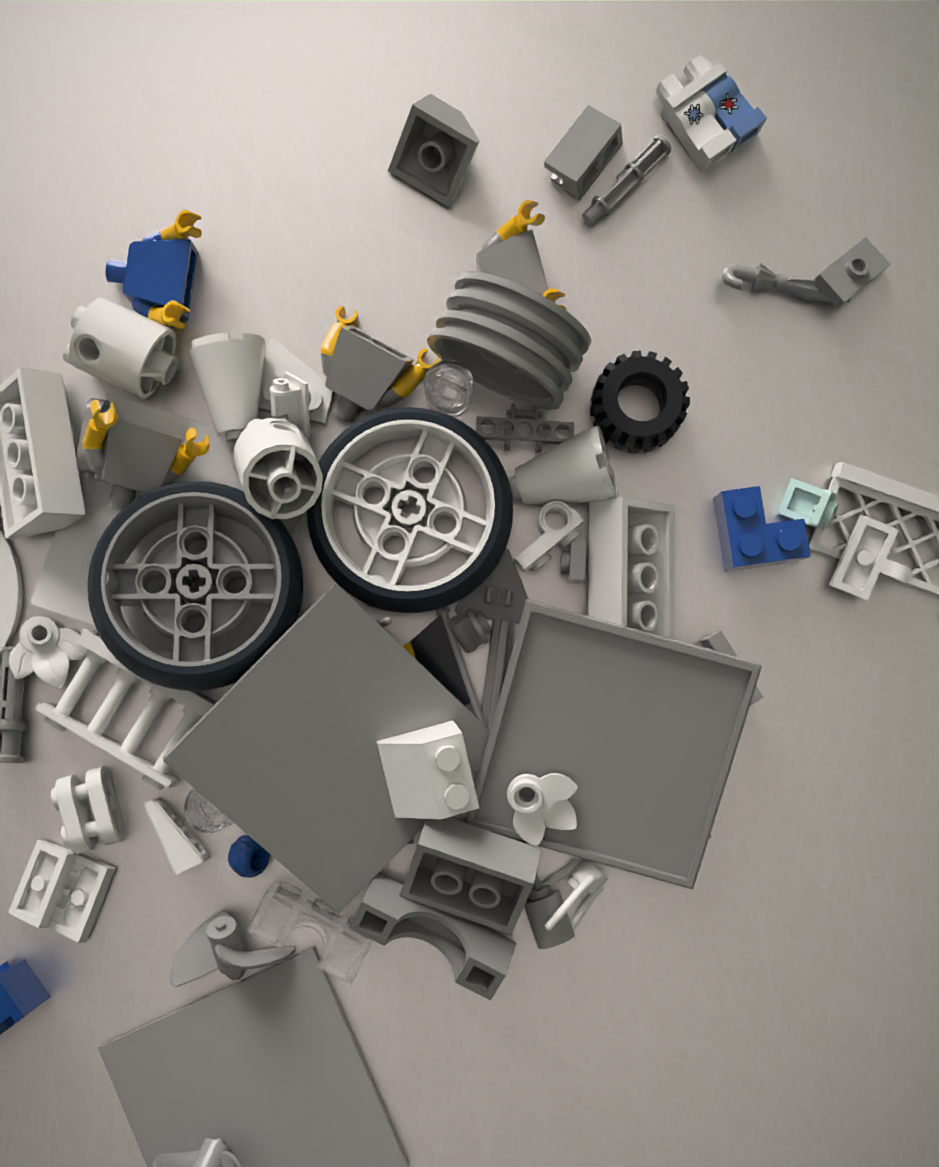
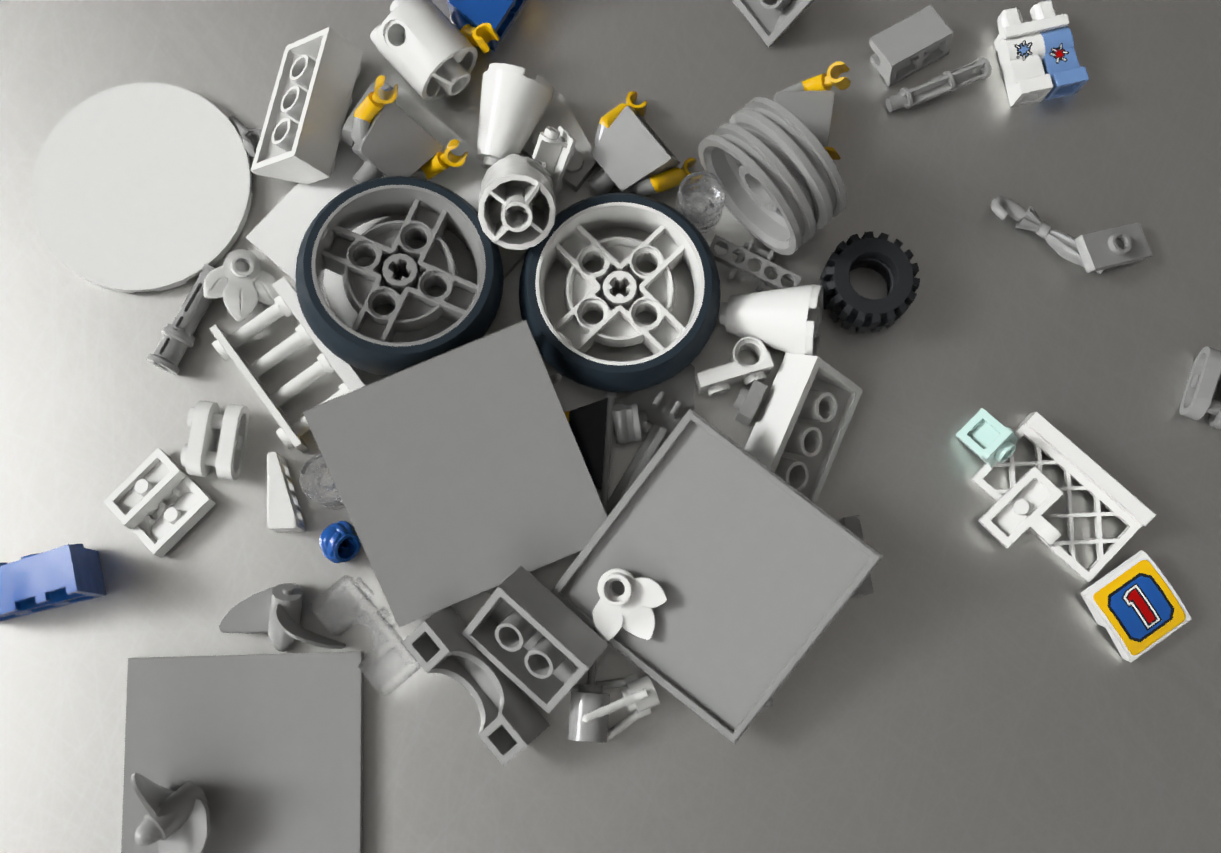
camera: 20 degrees right, 5 degrees down
white slope [376,720,479,820] -> none
blue brick [713,486,811,572] -> none

